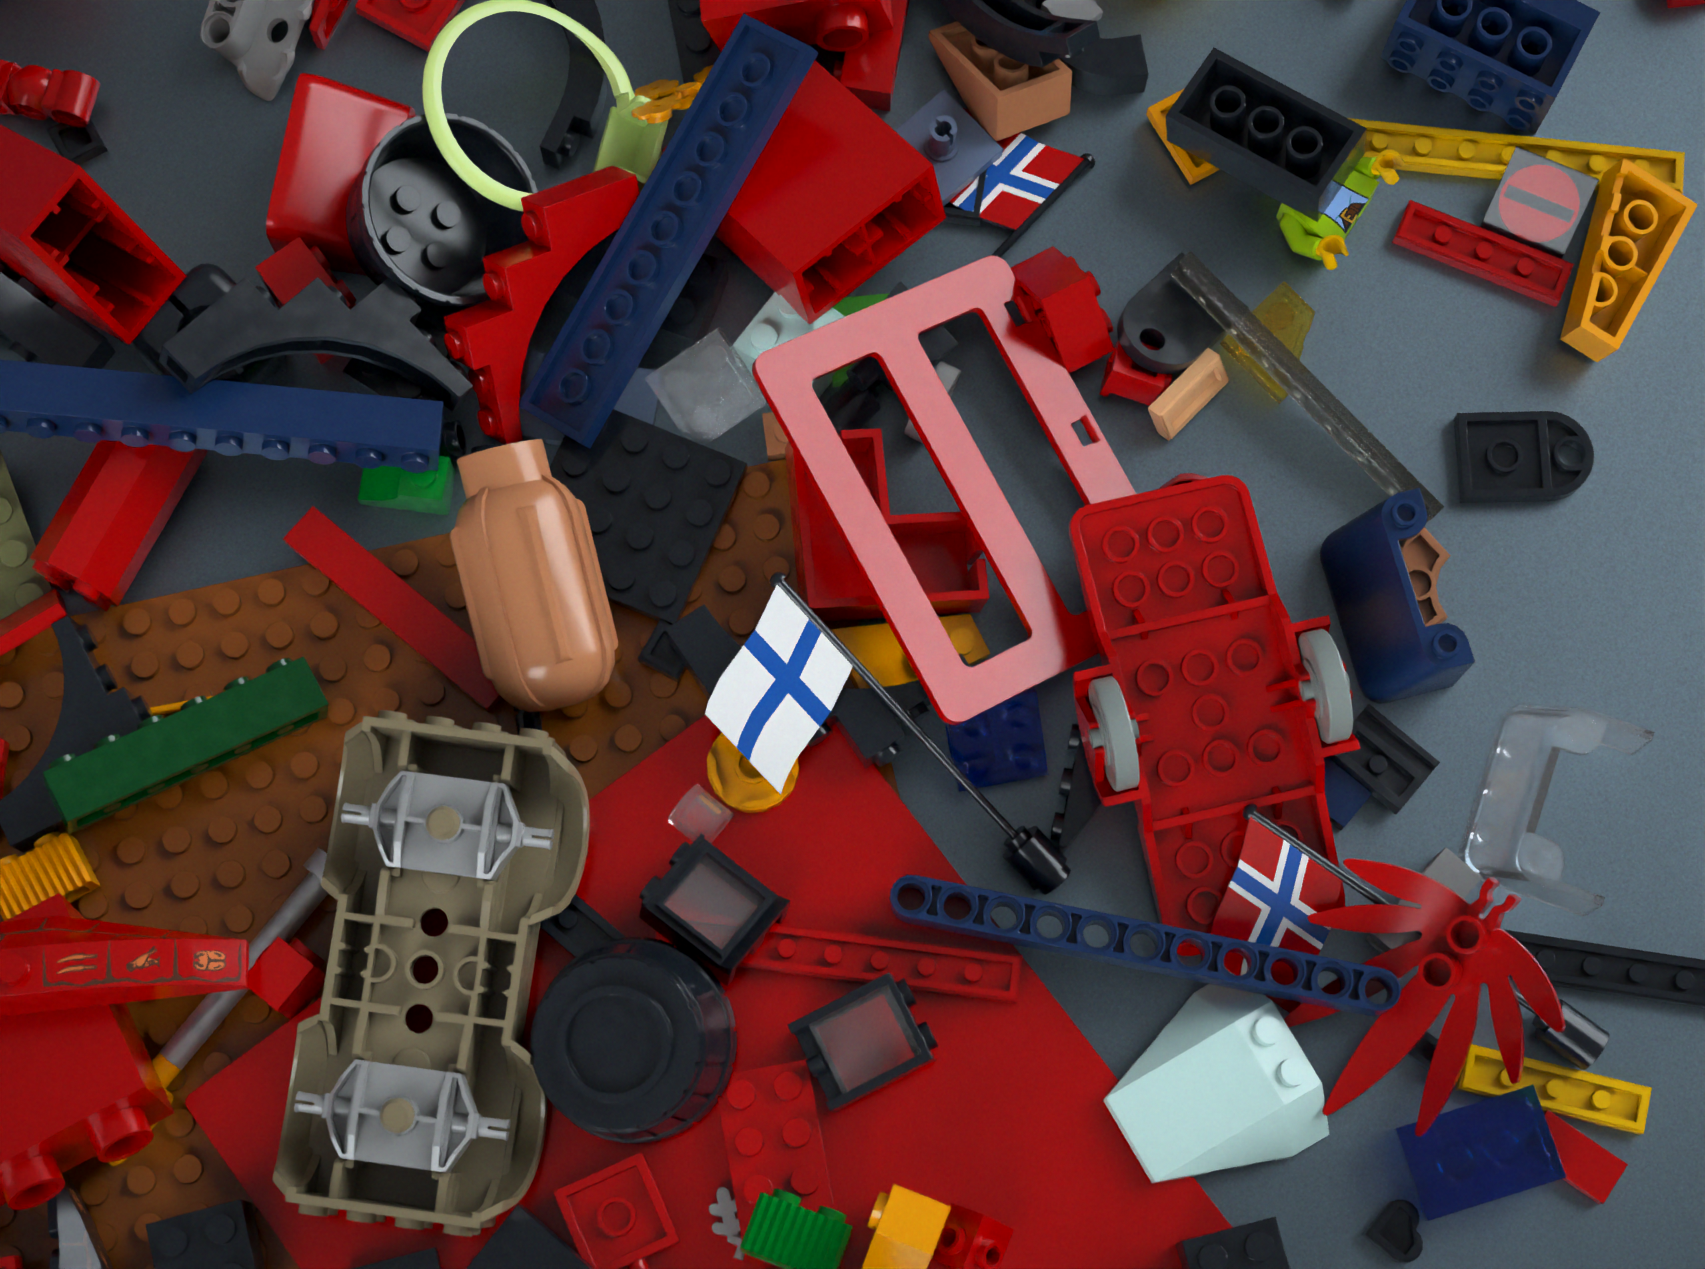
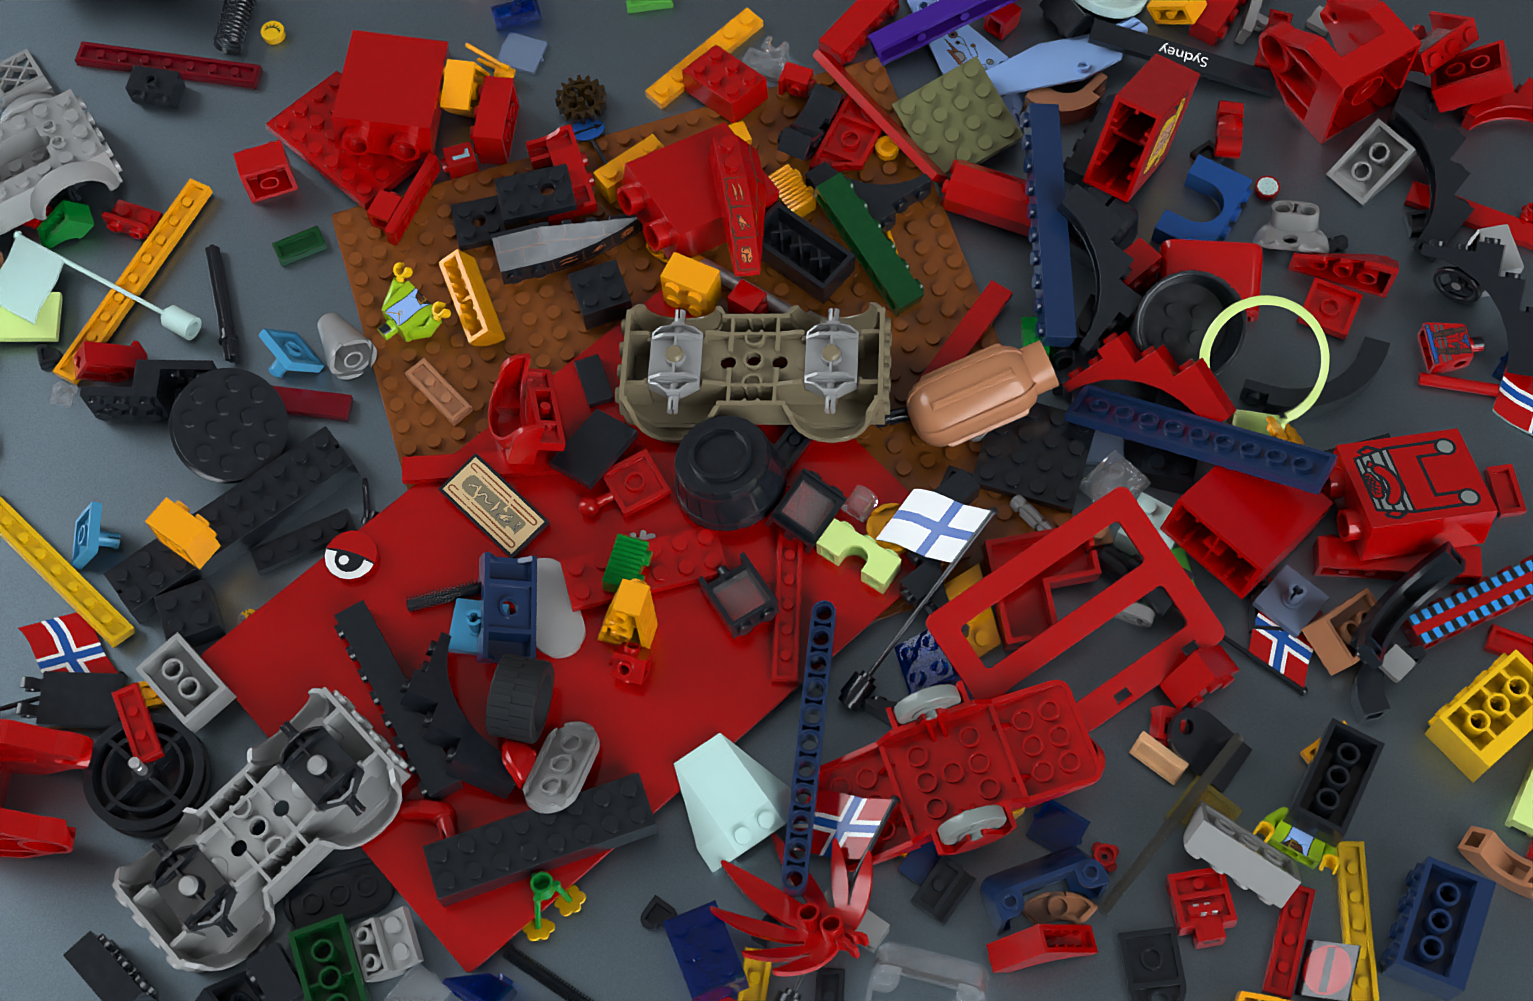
camera: 90 degrees right, 10 degrees down
none -> light orange brick [660,252,722,317]
none -> black brick [761,201,855,304]
none -> yellowish green arch [816,518,901,594]
none -> red arch [986,924,1098,973]
none -> light grey axle [1010,495,1054,531]
none -> clear blue piece [1025,799,1091,852]
none -> red plate [1091,842,1119,872]
none -> blue arch [1151,155,1253,245]
none -> red piece [1165,868,1238,949]
none -> light grey slope [1183,800,1301,908]
none -> tile [1254,176,1280,201]

